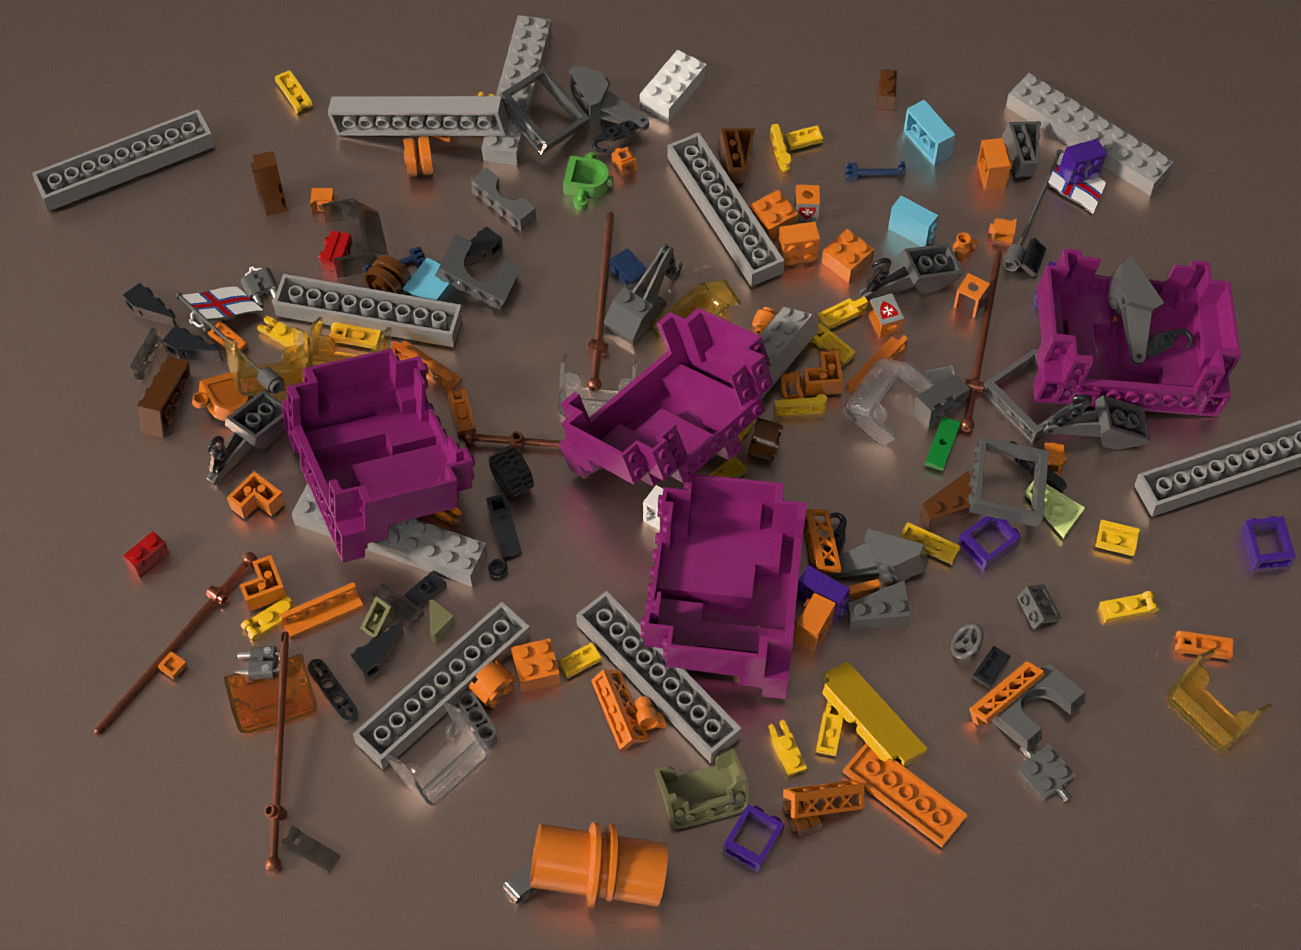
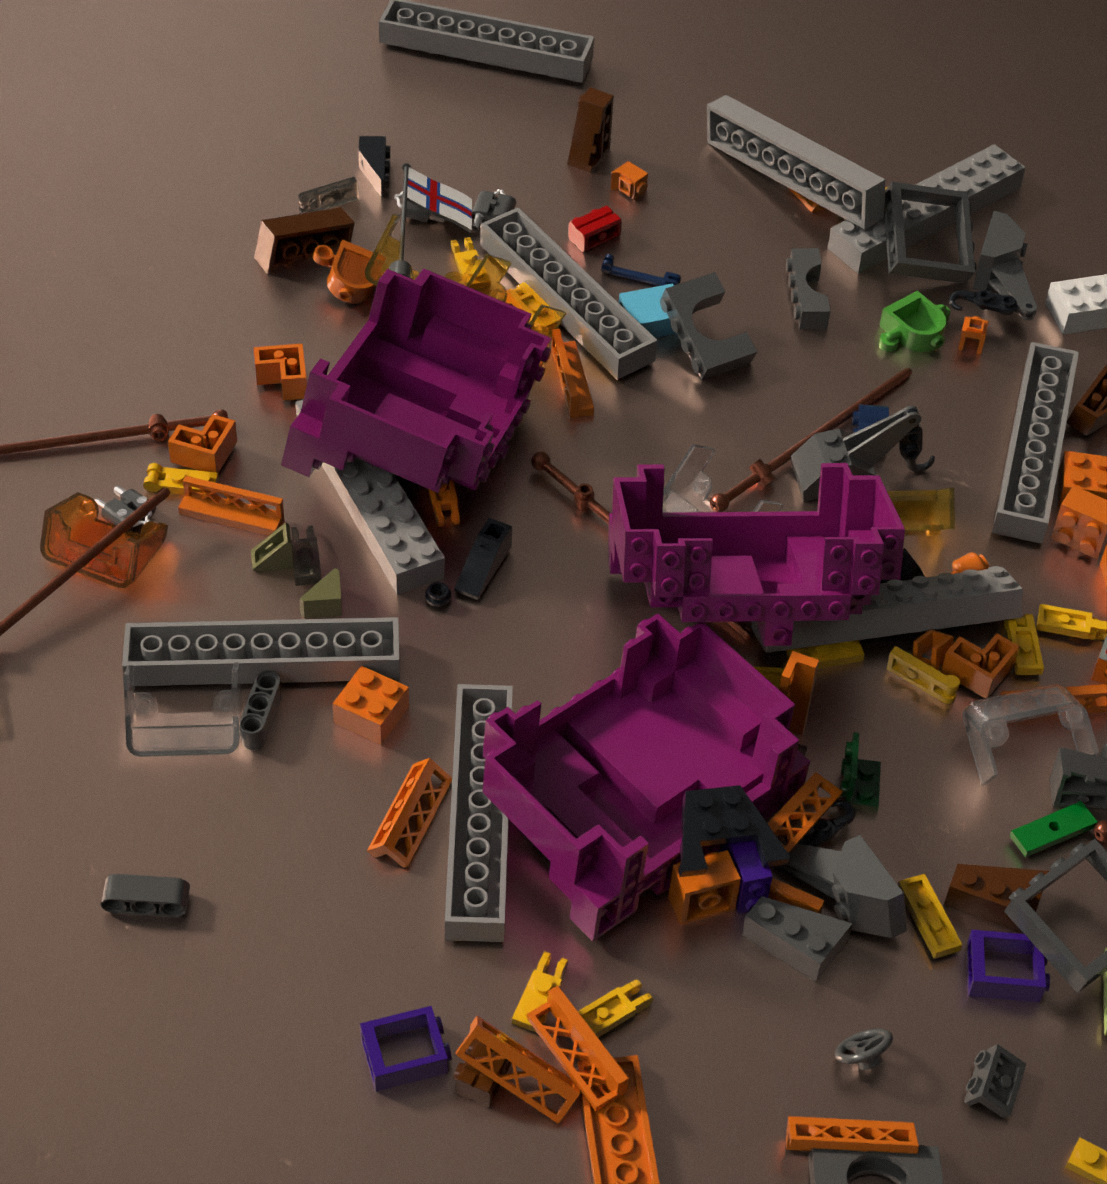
camera: 40 degrees right, 10 degrees down
red brick [123,531,169,577] -> none
orange plate [158,651,187,680] -> none
black slope [162,325,223,361] -> none
dark grey slope [207,389,284,485] -> none
orange plate [208,320,248,358] -> none
yellow plate [275,70,313,113] -> none
black beam [308,659,359,724] -> none
clear smoke windscreen [322,199,388,278] -> none
black slope [350,622,404,681] -> none
reddish brown wheel [364,254,411,294] -> none
orange wheel [403,136,434,178] -> none
black plate [404,570,447,610] -> none
orange plate [447,387,476,436] -> none
black slope [464,226,503,267] -> none
orange brick [469,660,515,709] -> none
black tyre [488,446,534,499] -> none
orange piece [530,822,668,908] -> none
yellow plate [557,642,602,679] -> none
orange piece [635,696,667,730] -> none
olive windscreen [655,748,751,829] -> none
reddish brown brick [748,418,784,461] -> none
yellow slope [822,661,928,768] -> none
black plate [972,646,1011,689] -> none
none -> orange fence [526,986,629,1111]
none -> black wing [679,785,790,877]
none -> orange fence [779,651,819,735]
none -> dark green bracket [840,732,881,813]

